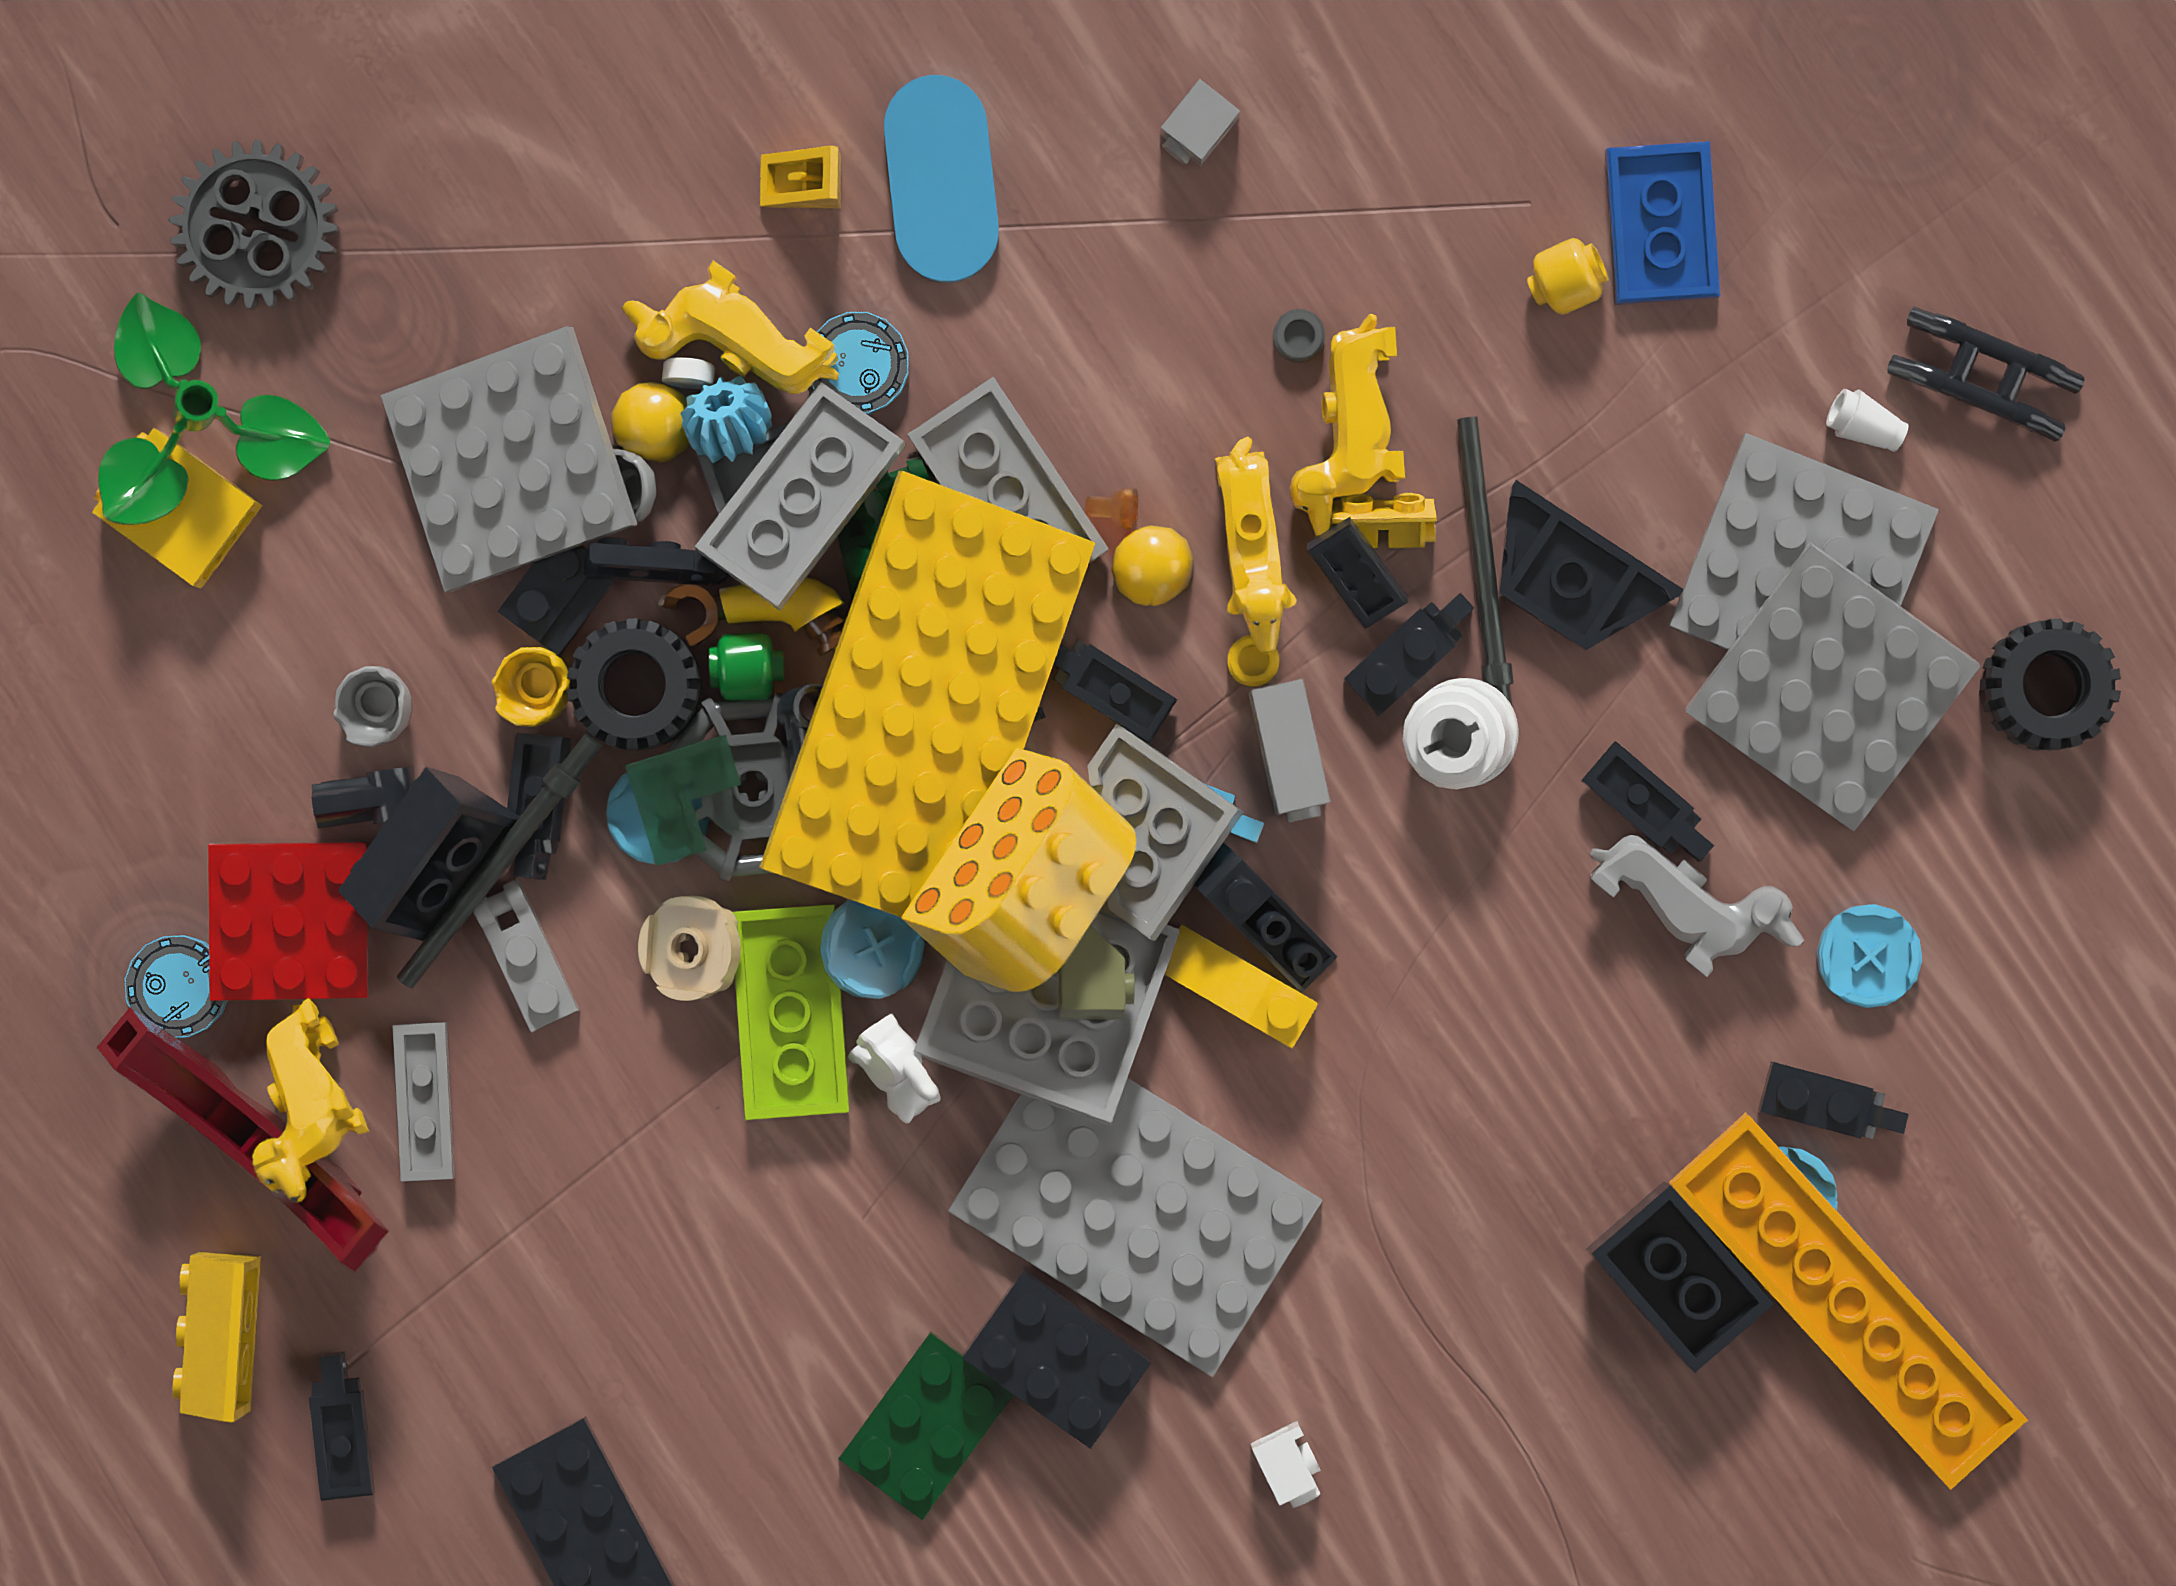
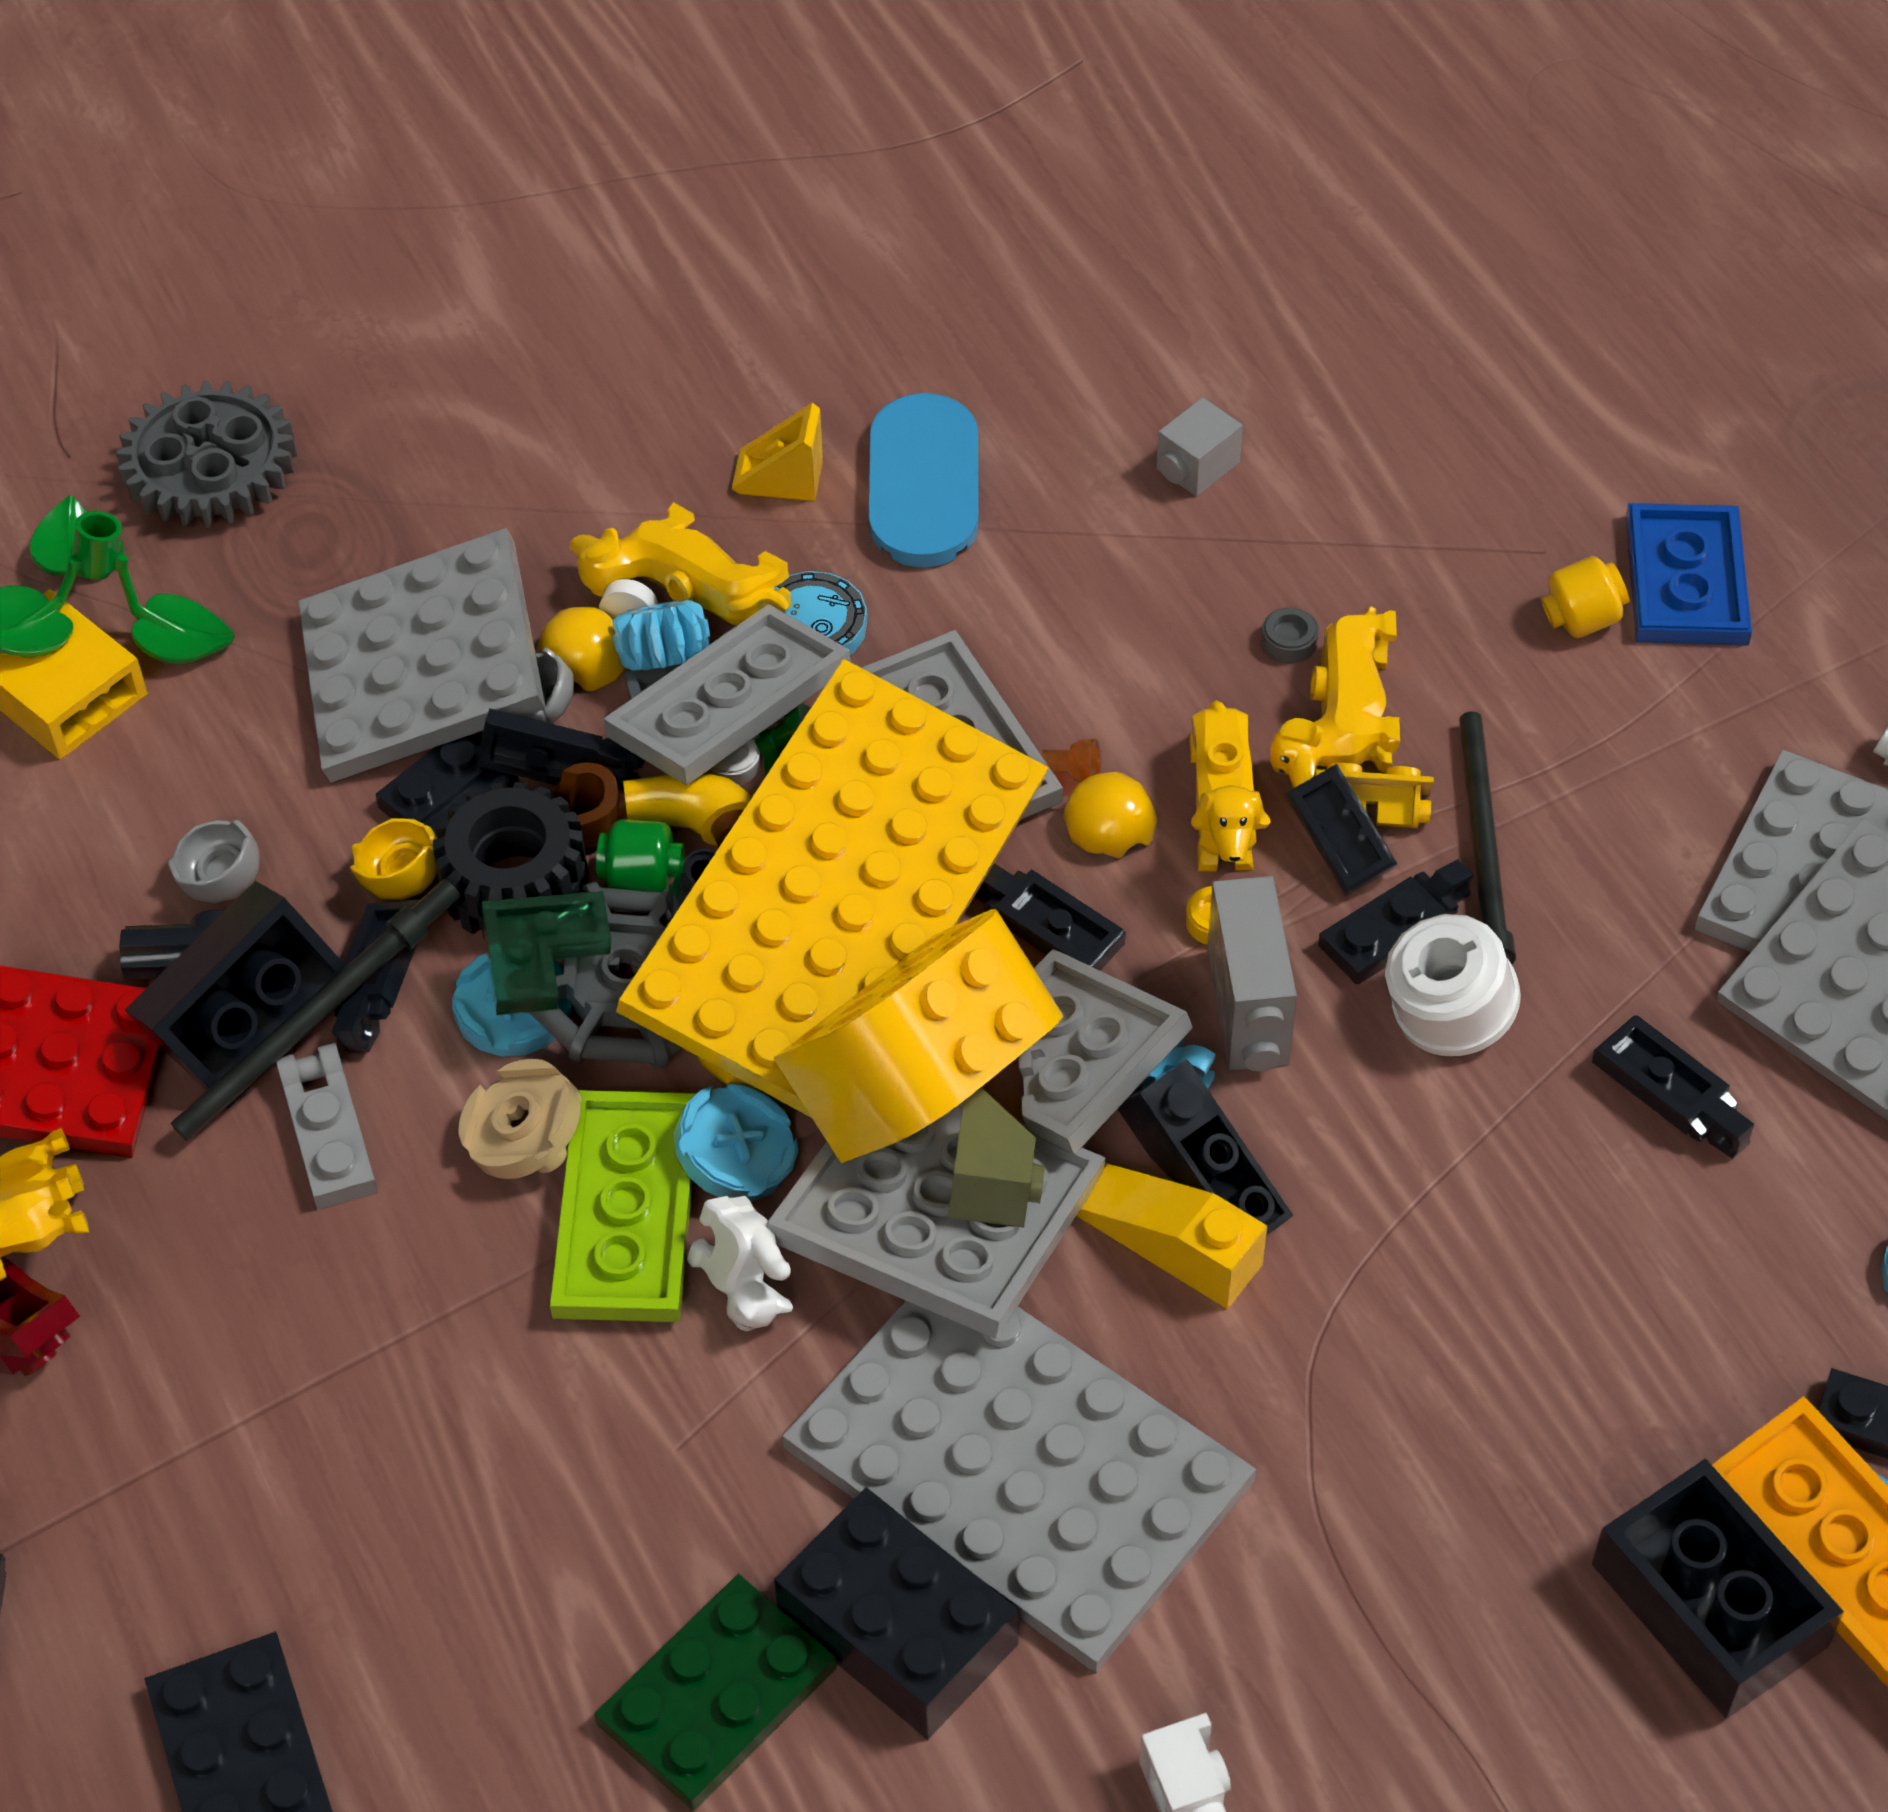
camera: 10 degrees right, 35 degrees down
light grey plate [393,1022,455,1182] -> none
black wing [1498,480,1684,651] -> none
light grey animal [1590,835,1804,977] -> none

